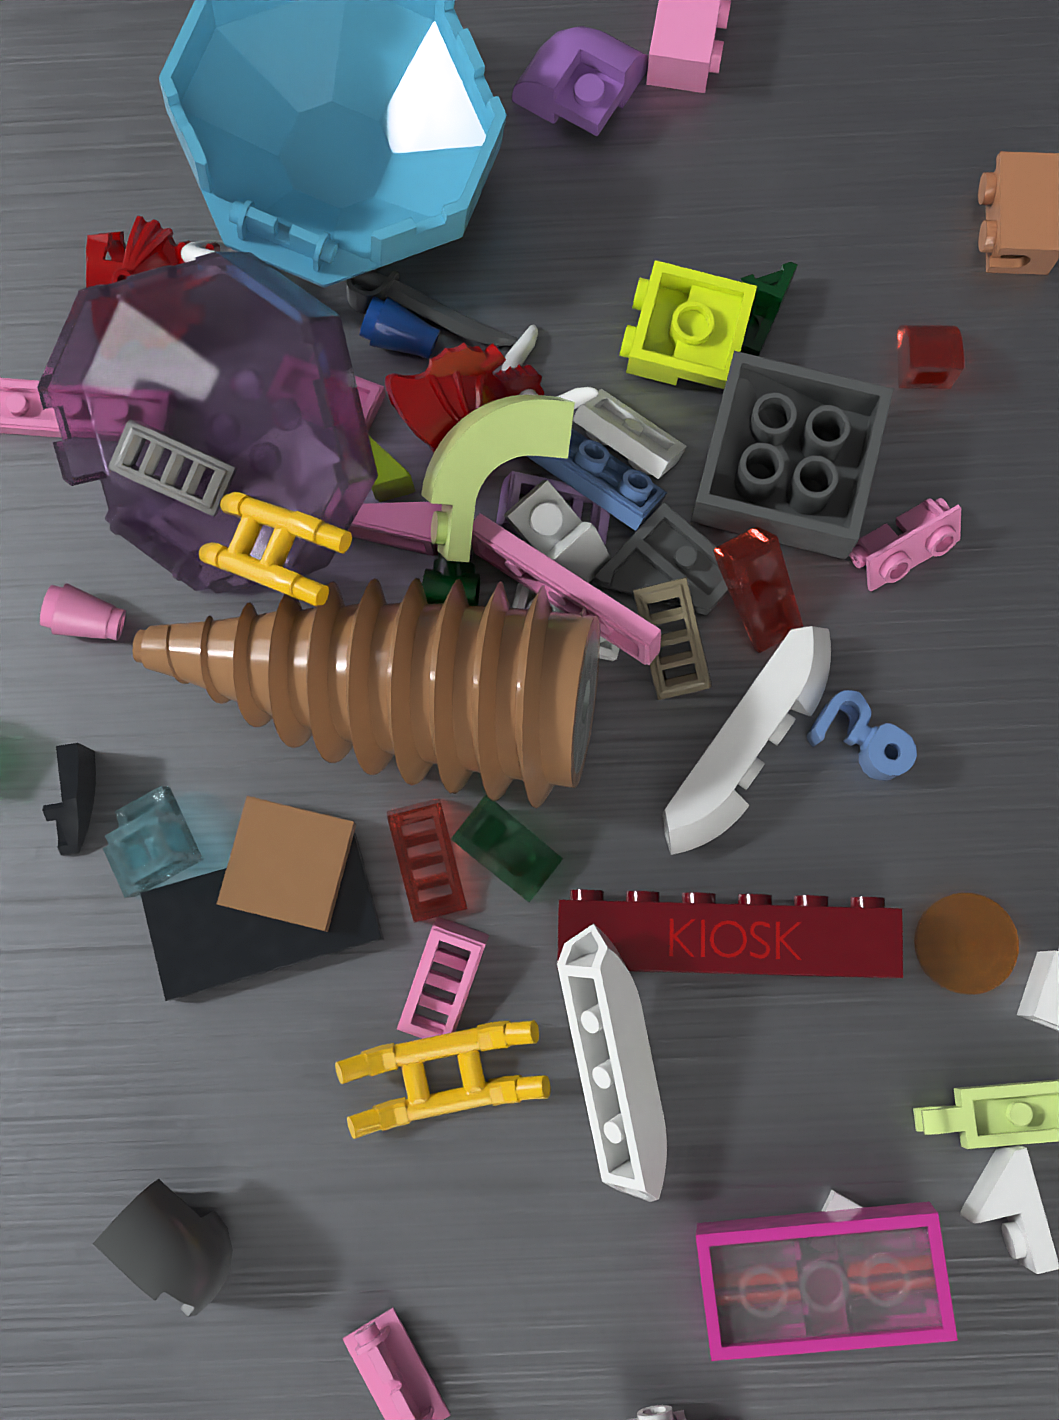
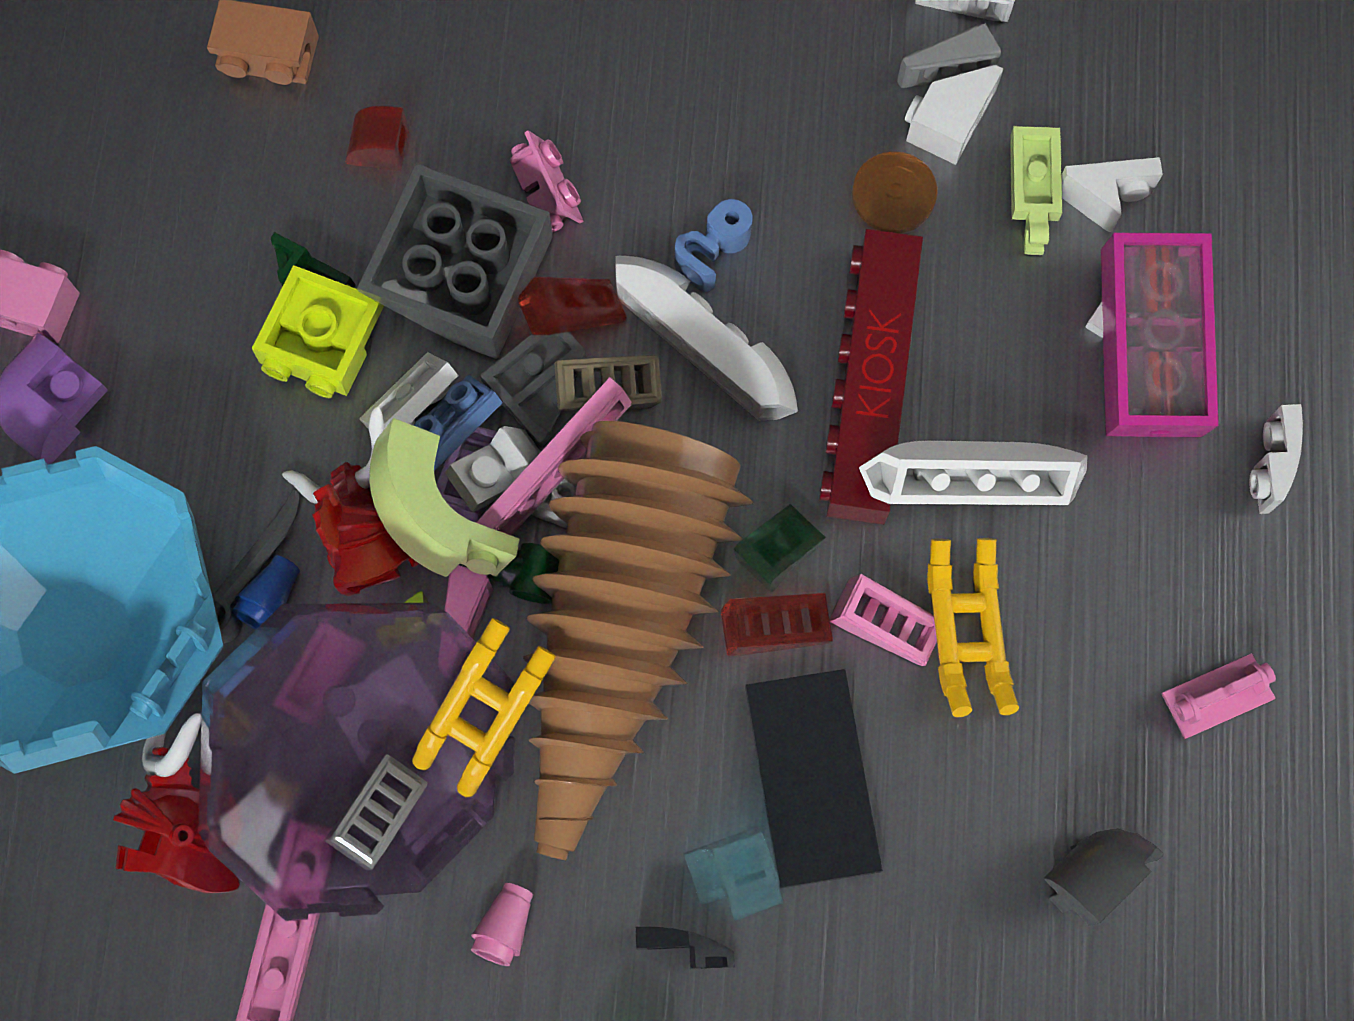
camera: 90 degrees left, 5 degrees down
medium nougat tile [217,796,356,932] -> none

